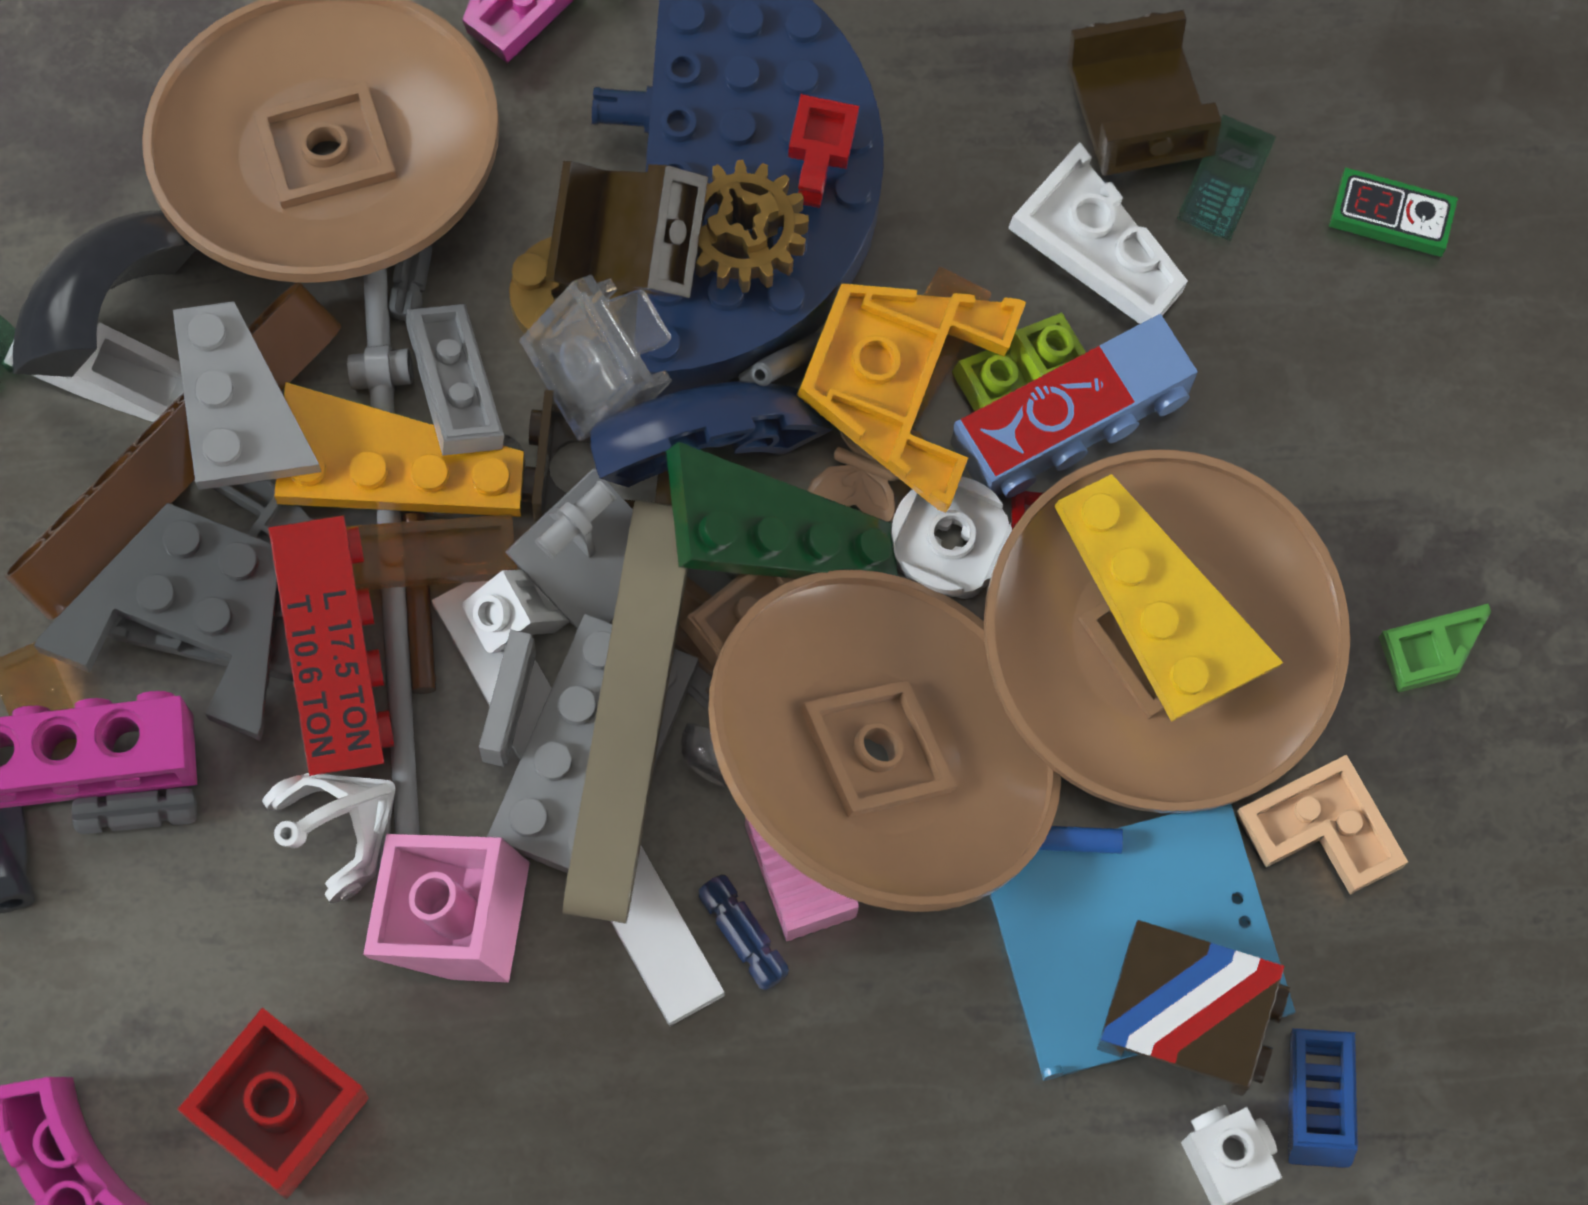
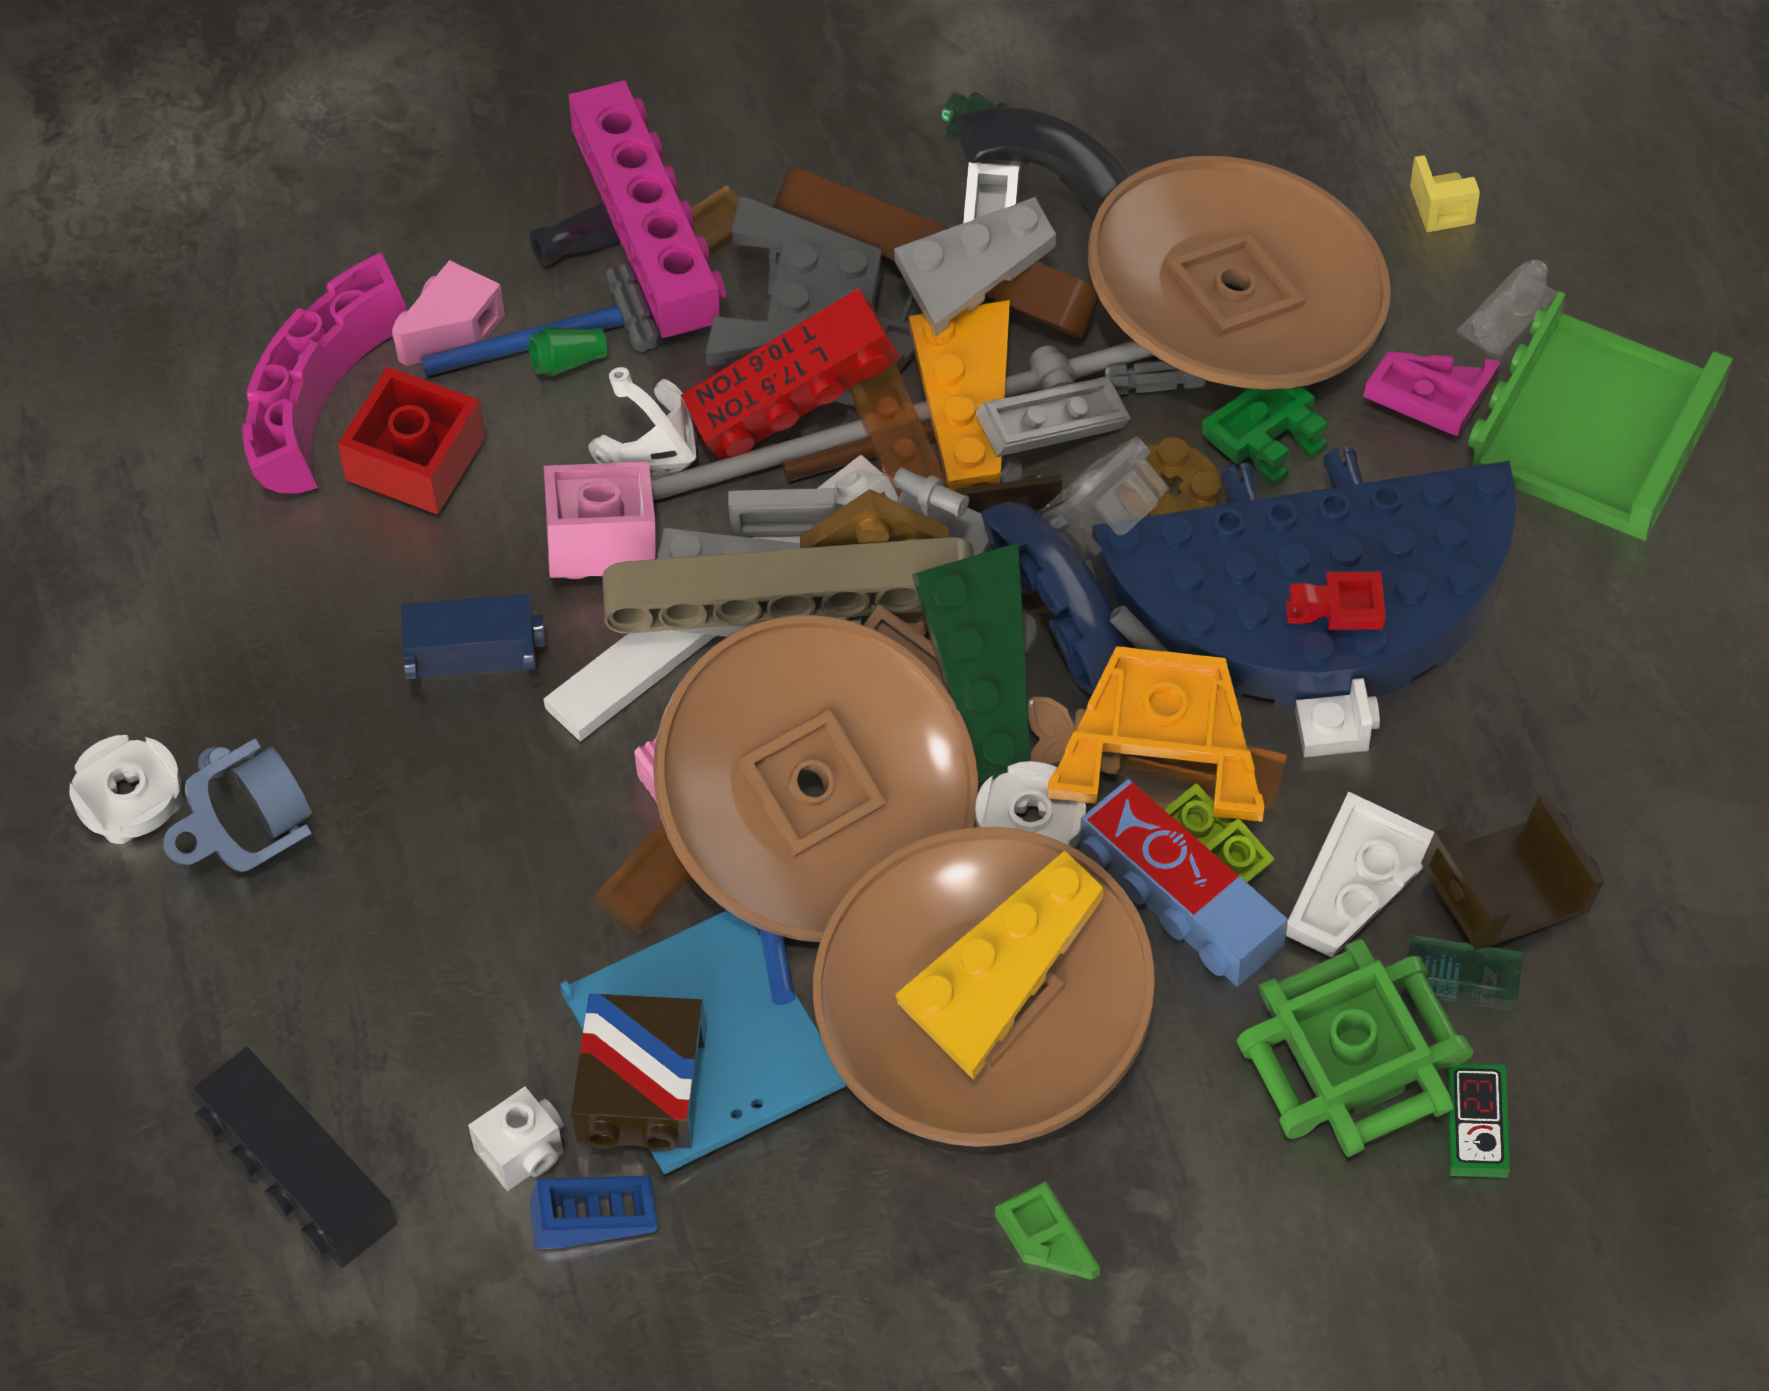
camera: 85 degrees right, 15 degrees down
dark brown panel [545,161,708,298] -> none
pearl gold gear [696,160,809,293] -> none
dark blue axle [699,874,789,990] -> none
light nougat plate [1236,754,1408,895] -> none
none -> bright pink slope [392,260,505,366]
none -> dark blue brick [401,594,546,679]
none -> blue piece [421,305,623,377]
none -> green cone [528,327,607,378]
none -> clear orange tile [595,821,691,934]
none -> pearl gold wing [800,489,949,548]
none -> green plate [1202,386,1328,487]
none -> bright green brick [1236,939,1474,1157]
none -> white bracket [1295,678,1380,758]

